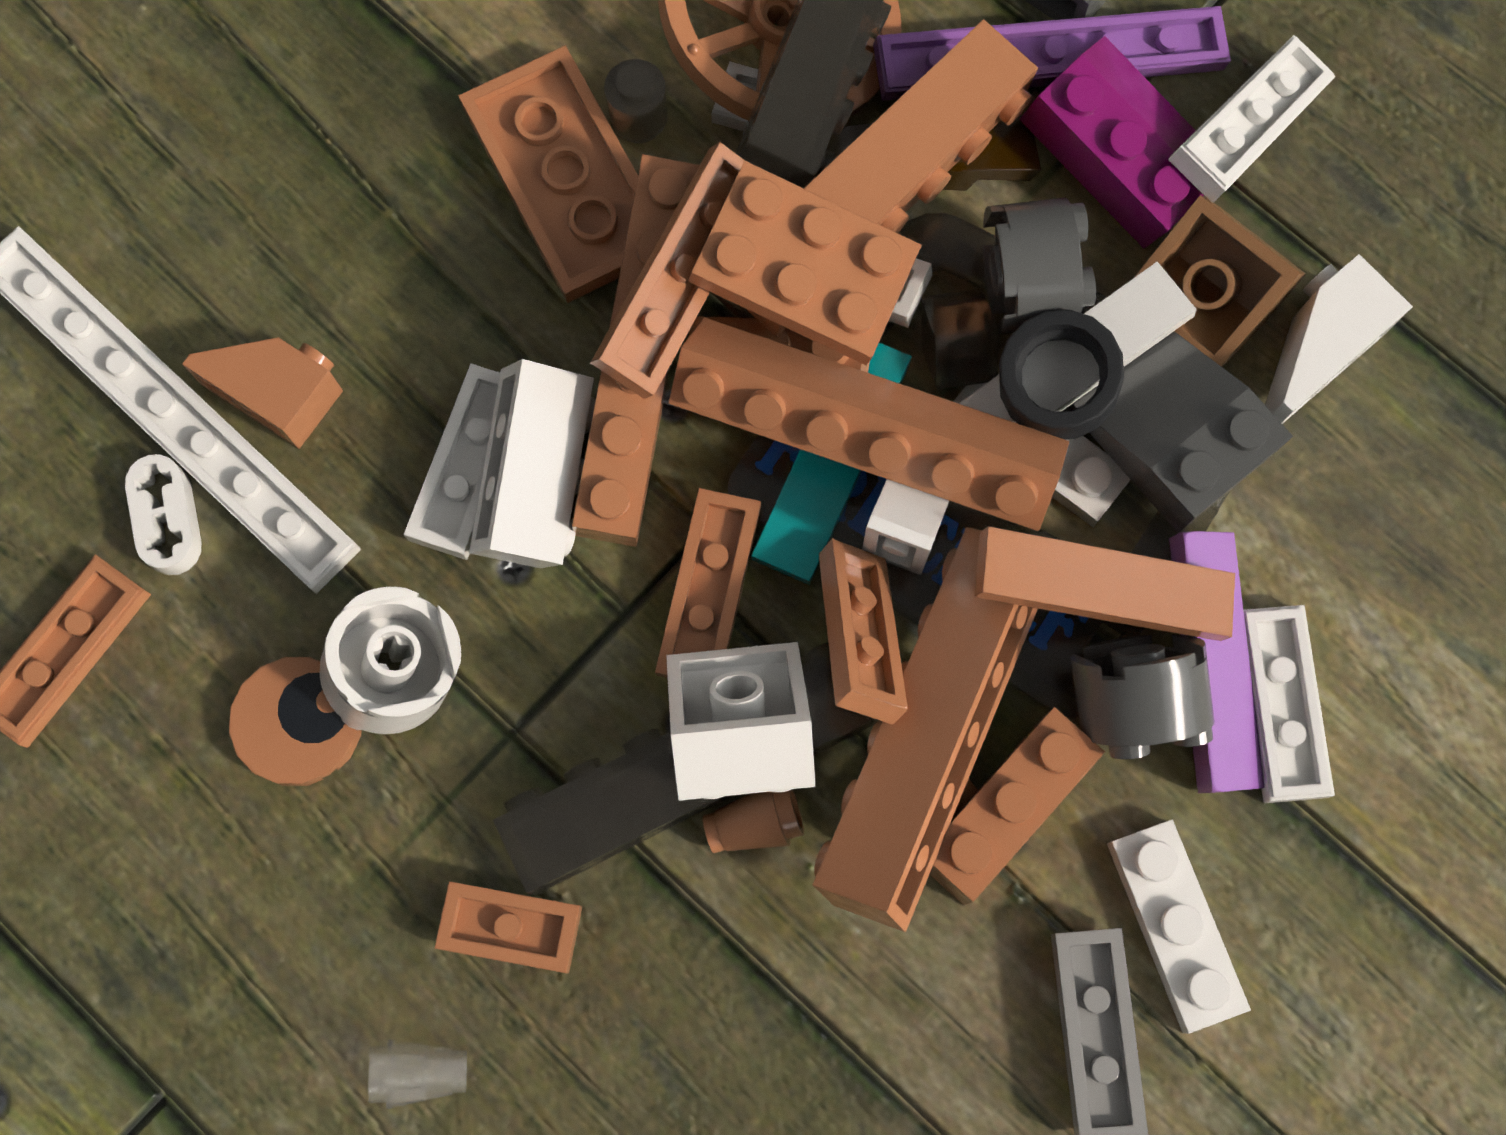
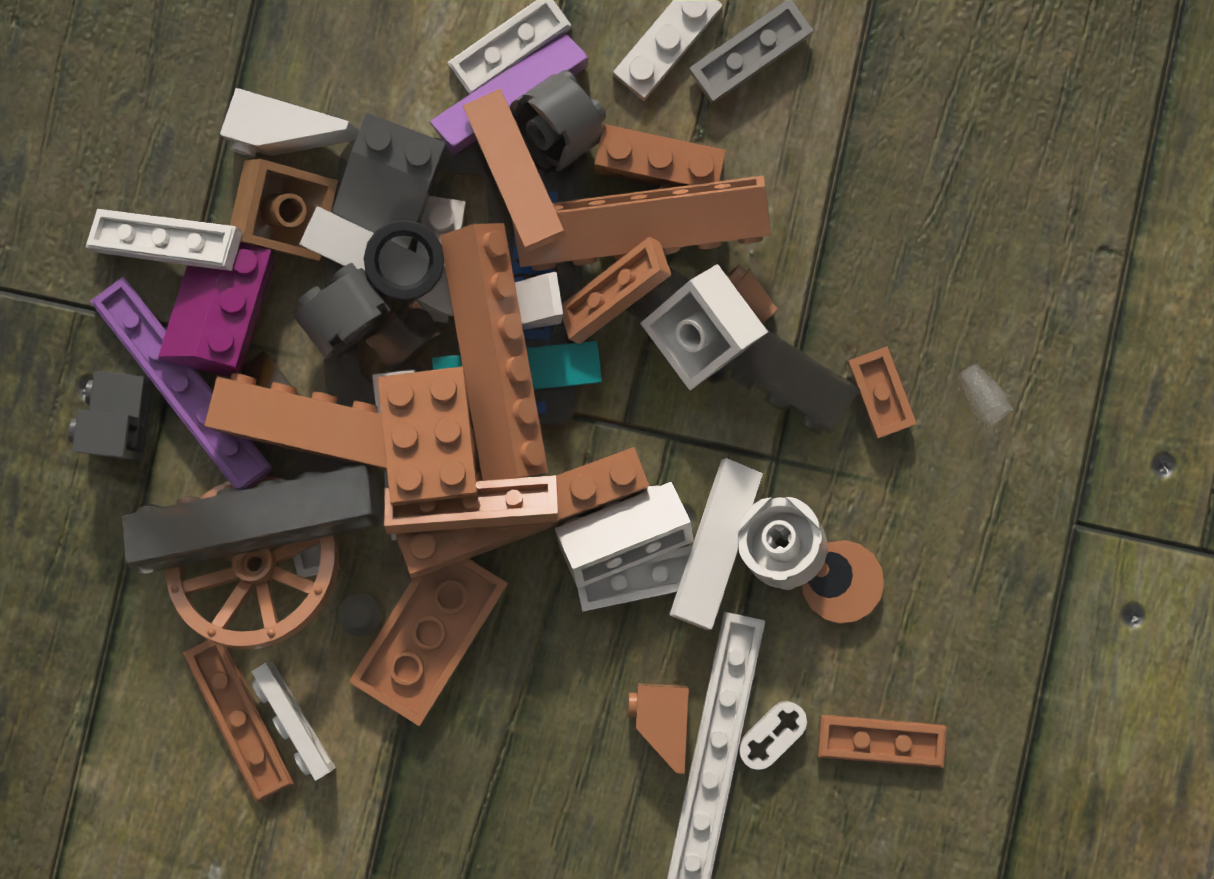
camera: 115 degrees left, 10 degrees up
nougat plate [655,488,761,678] -> none
none -> white tile [670,458,763,630]

